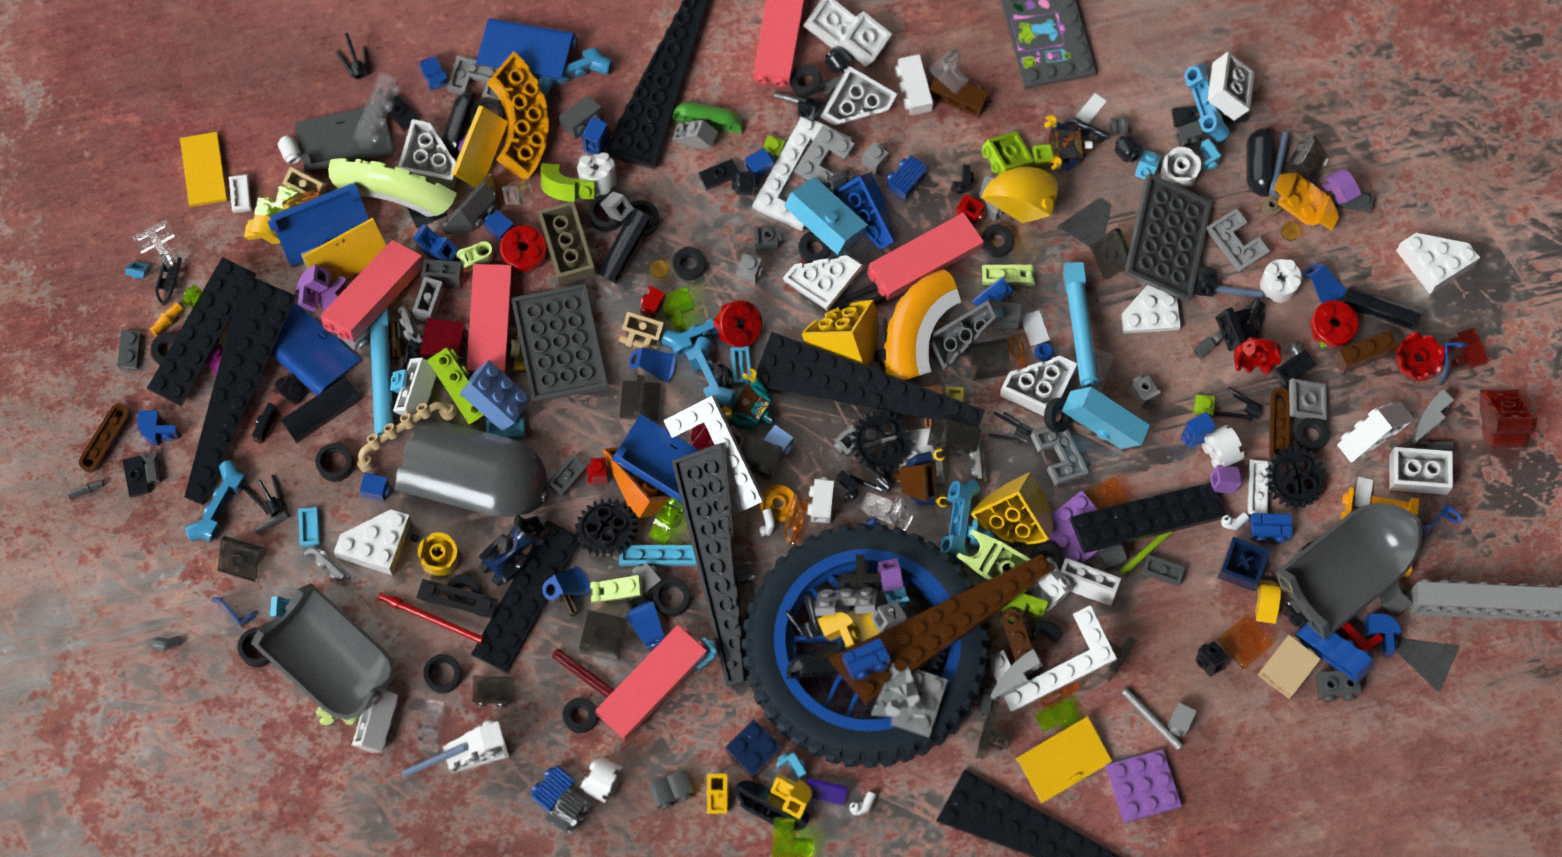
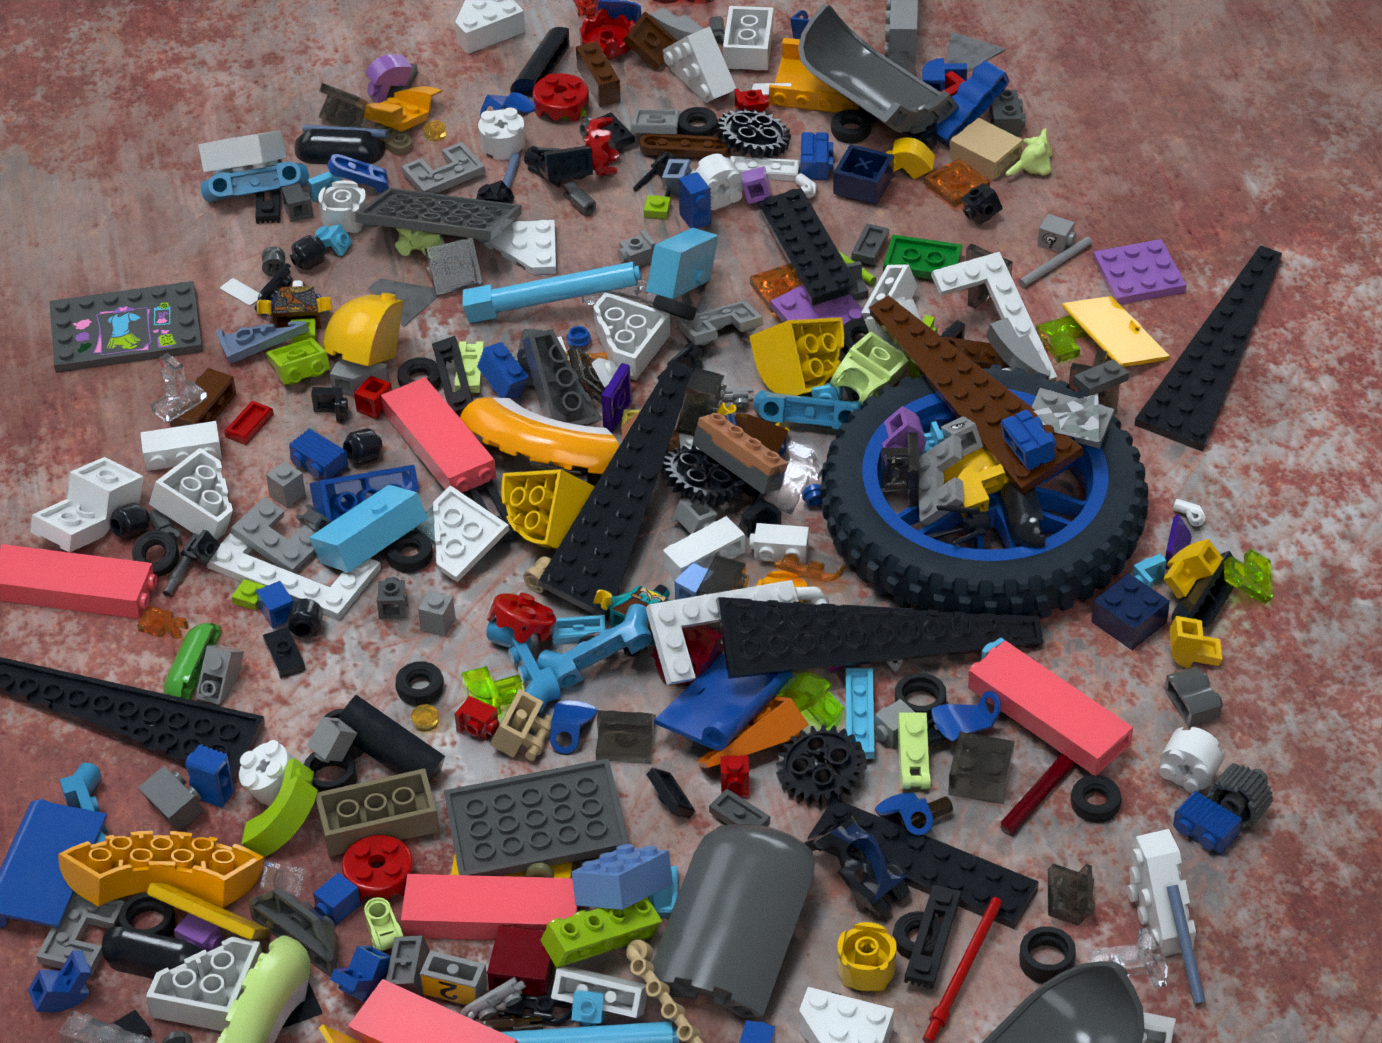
camera: 85 degrees left, 25 degrees down
none -> clear orange plate [137,605,189,639]
none -> sand blue wing [216,321,309,364]
none -> red tile [224,400,274,445]
none -> blue plate [327,154,389,193]
none -> black head [343,429,382,464]
none -> black container [432,336,473,417]
none -> tan wheel [523,556,551,593]
none -> white bracket [591,358,634,388]
none -> dark purple plate [601,363,632,433]
none -> reddish brown plate [623,11,677,70]
none -> black plate [646,768,695,818]
none -> sand blue brick [662,159,692,195]
none -> white brick [663,516,745,580]
none -> piece [692,413,788,494]
none -> red brick [734,88,769,113]
none -> green plate [883,235,963,280]
none -> yellowish green animal [1005,129,1052,176]
none -> dark grey plate [1073,359,1130,396]

